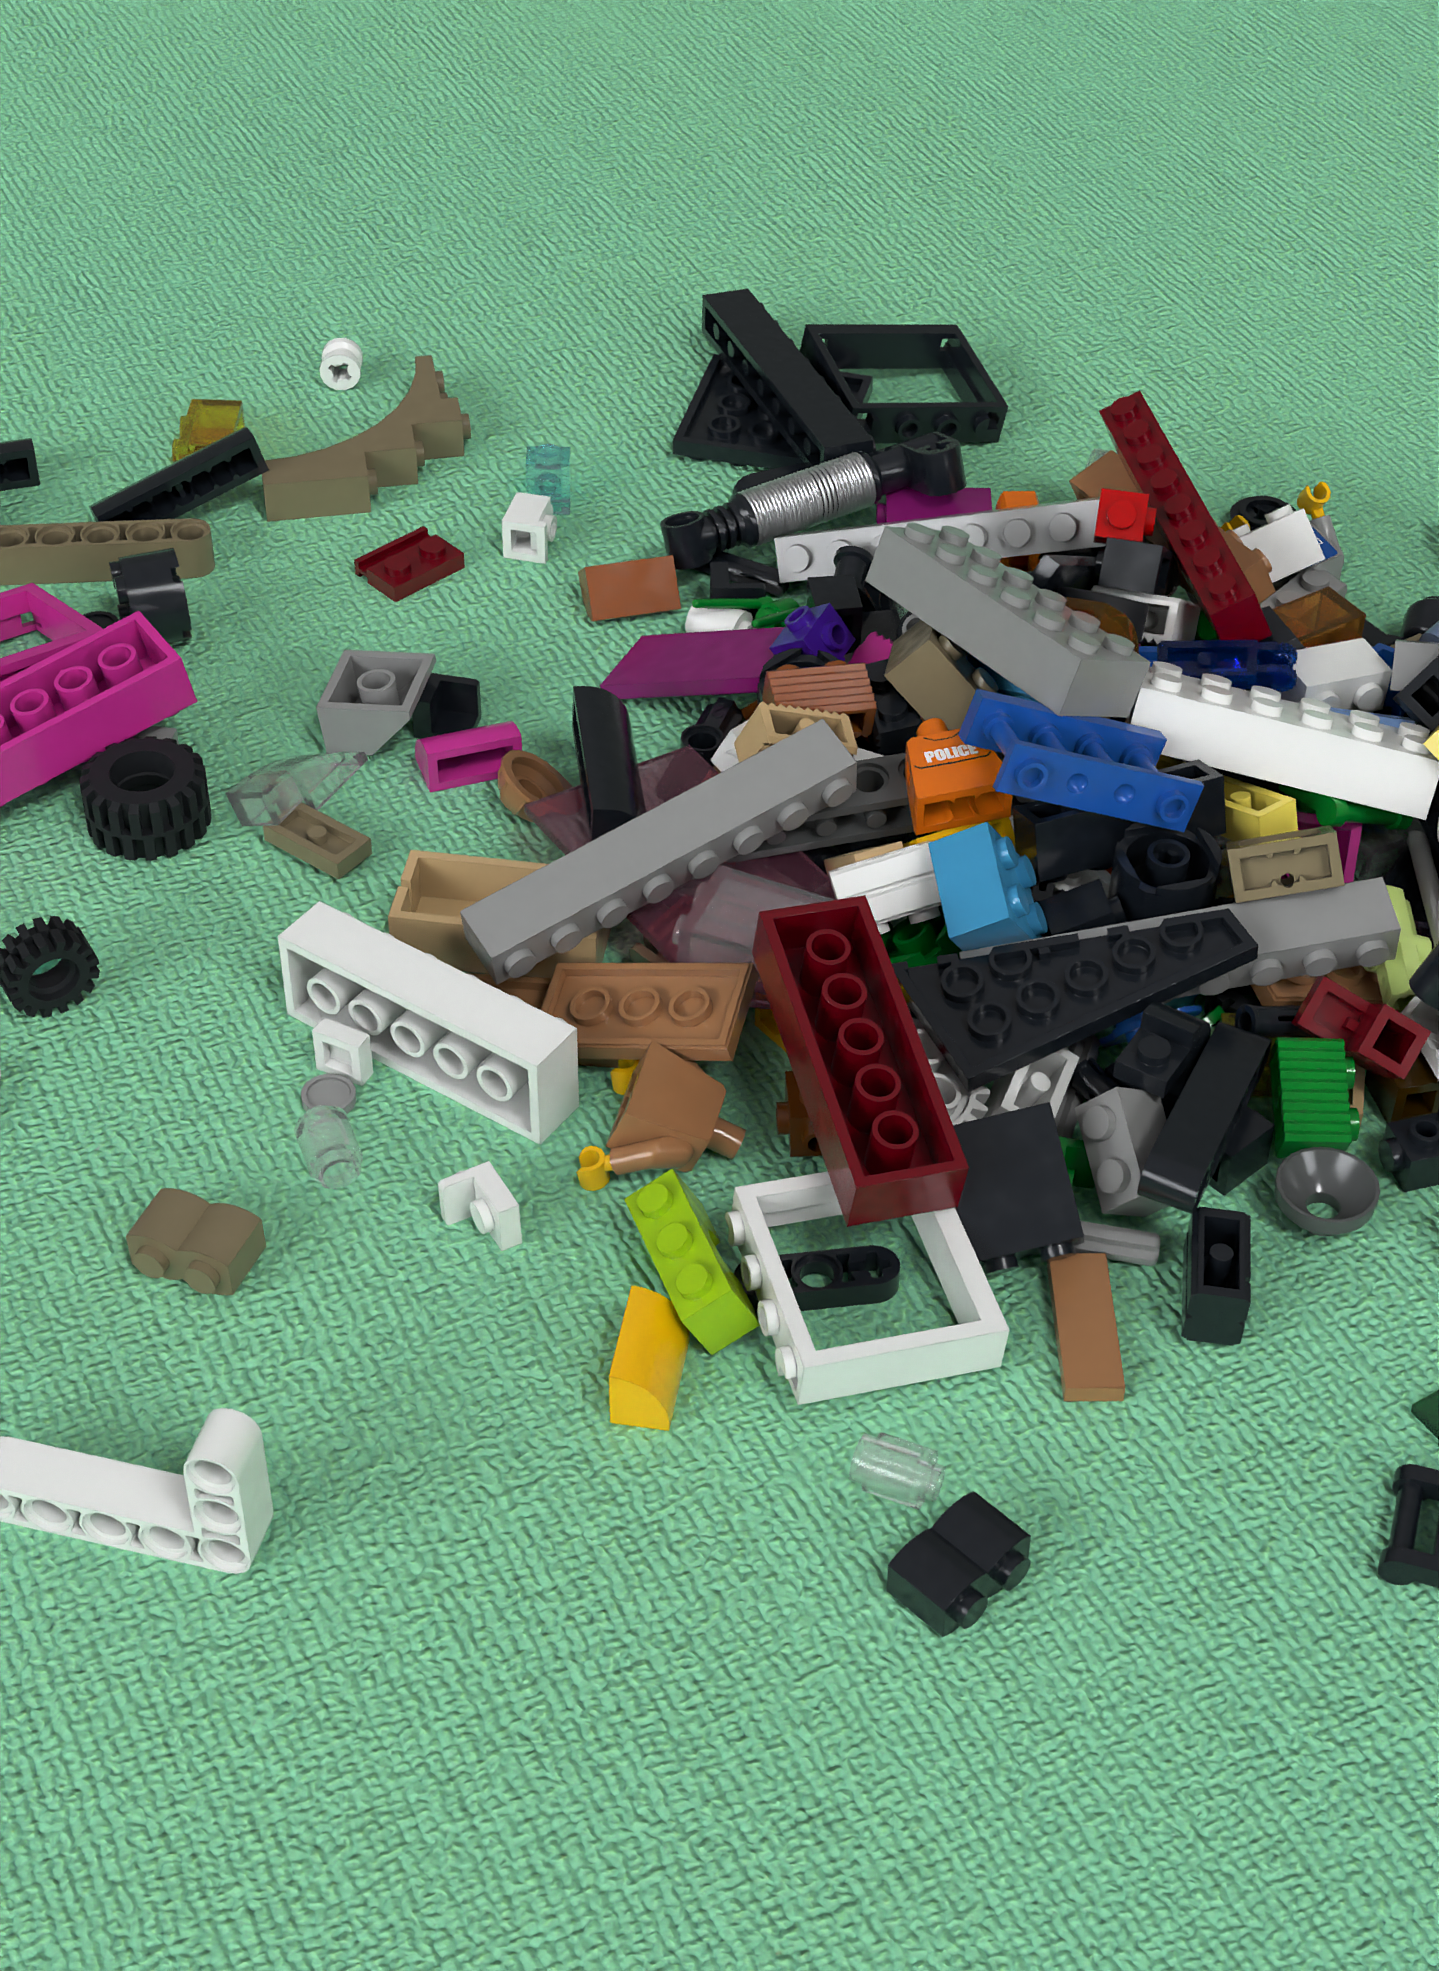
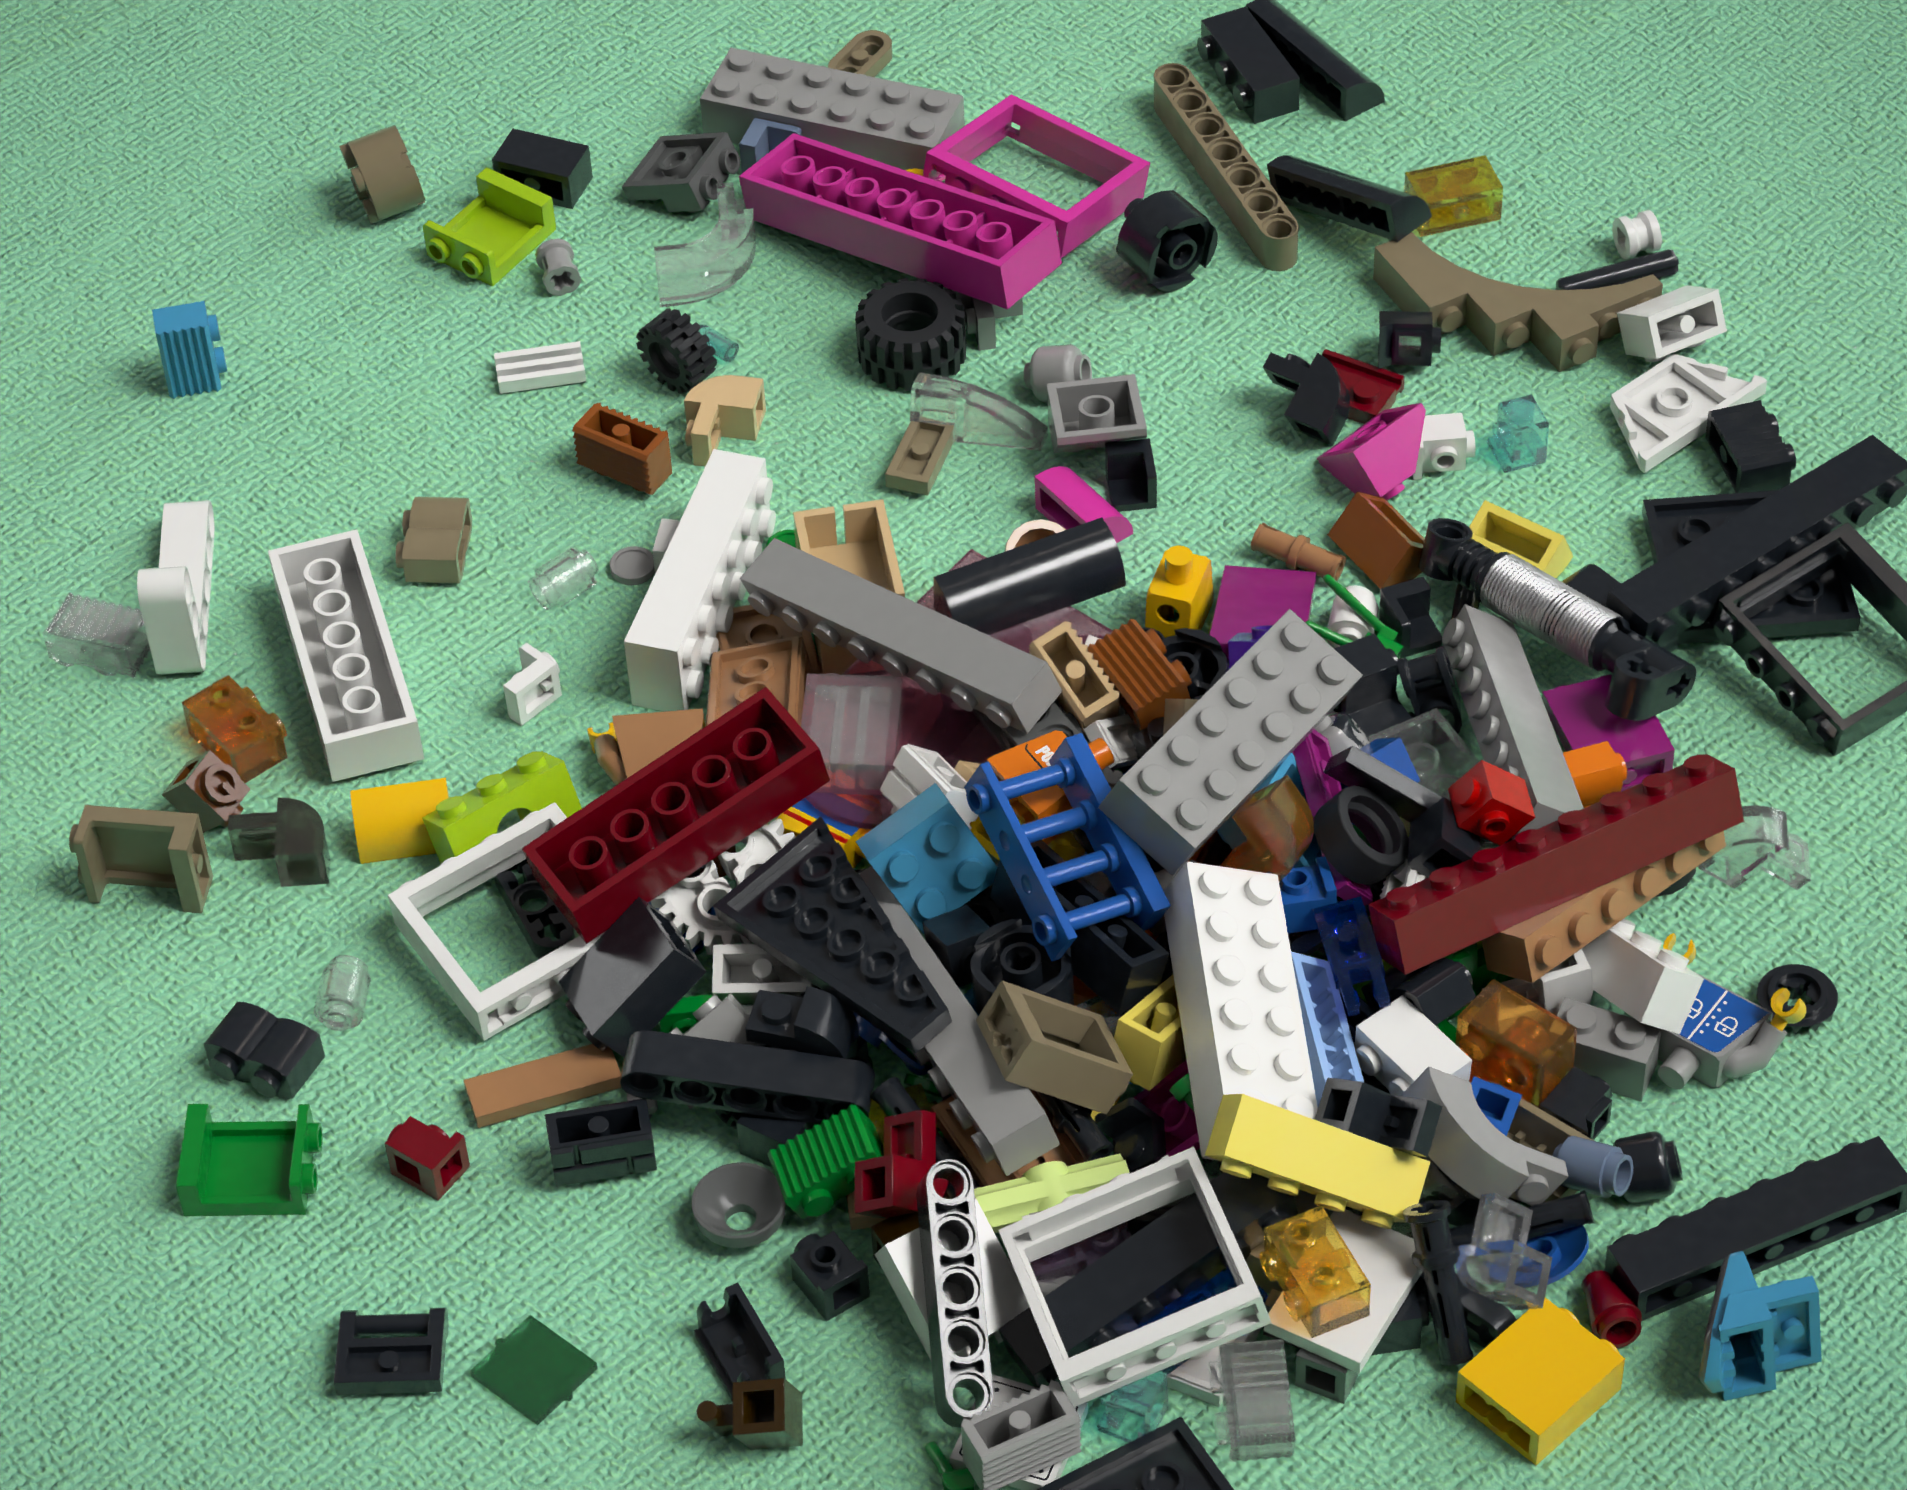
camera: 75 degrees right, 5 degrees up
none -> clear brick [43,593,150,677]
none -> dark tan panel [69,805,213,913]
none -> reddish brown brick [162,750,250,833]
none -> green panel [176,1104,323,1216]
none -> clear orange brick [182,675,288,783]
none -> clear smoke brick [228,798,330,887]
none -> white brick [268,529,424,782]
none -> dark red brick [385,1116,470,1201]
none -> dark orange brick [572,402,672,495]
none -> tan brick [684,375,766,466]
none -> light grey head [1024,344,1092,403]
none -> yellow torso [1145,545,1214,638]
none -> medium nougat pin [1251,523,1346,581]
none -> black brick [1262,352,1350,446]
none -> dark pink slope [1317,403,1426,500]
none -> black window [1378,311,1441,369]
none -> light yellow brick [1469,500,1573,578]
none -> black axle [1555,249,1679,290]
none -> white wing [1610,354,1767,473]
none -> white brick [1617,285,1727,362]
none -> black brick [1705,400,1796,493]

